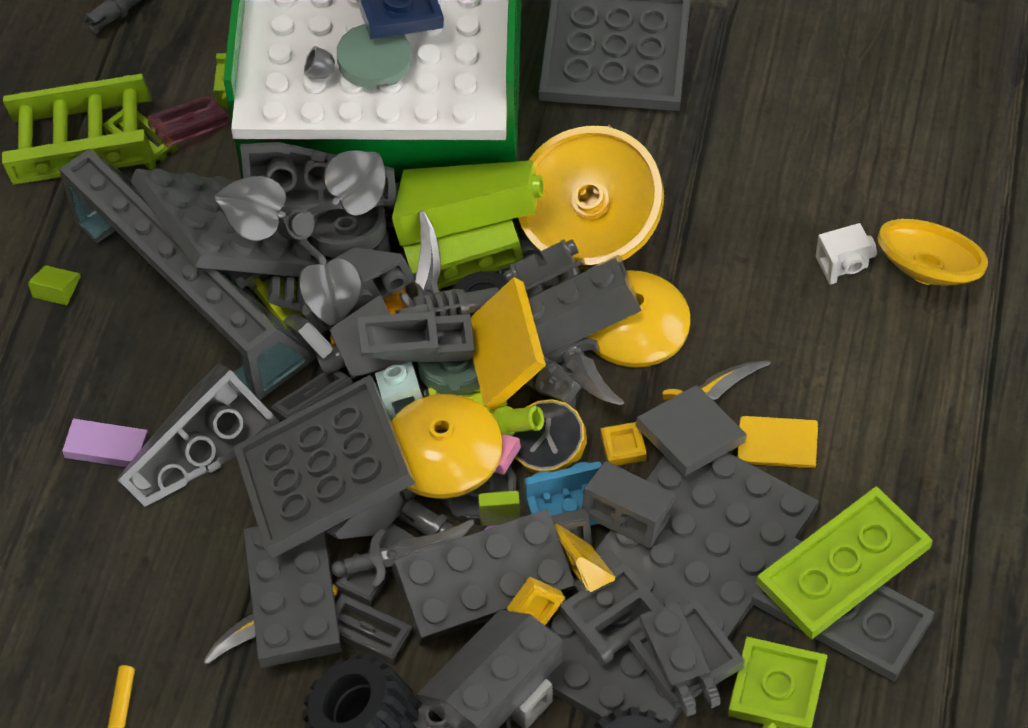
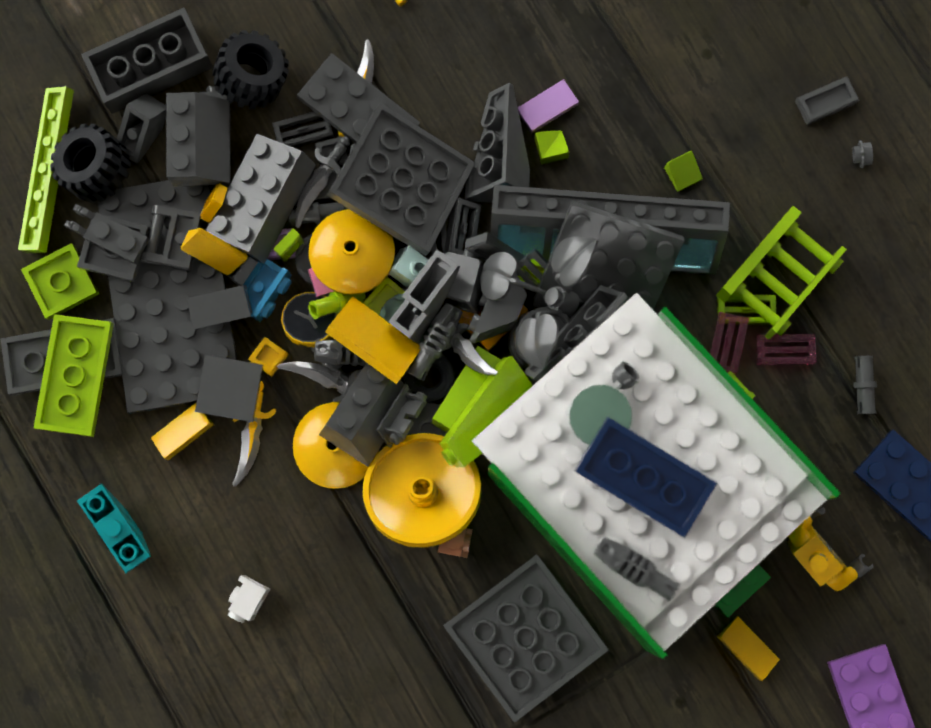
camera: 140 degrees right, 25 degrees up
yellow dish [878,219,988,286] -> none
none -> teal slope [77,484,151,574]
none -> lime slope [535,131,569,164]
none -> clear pink tile [756,334,816,365]

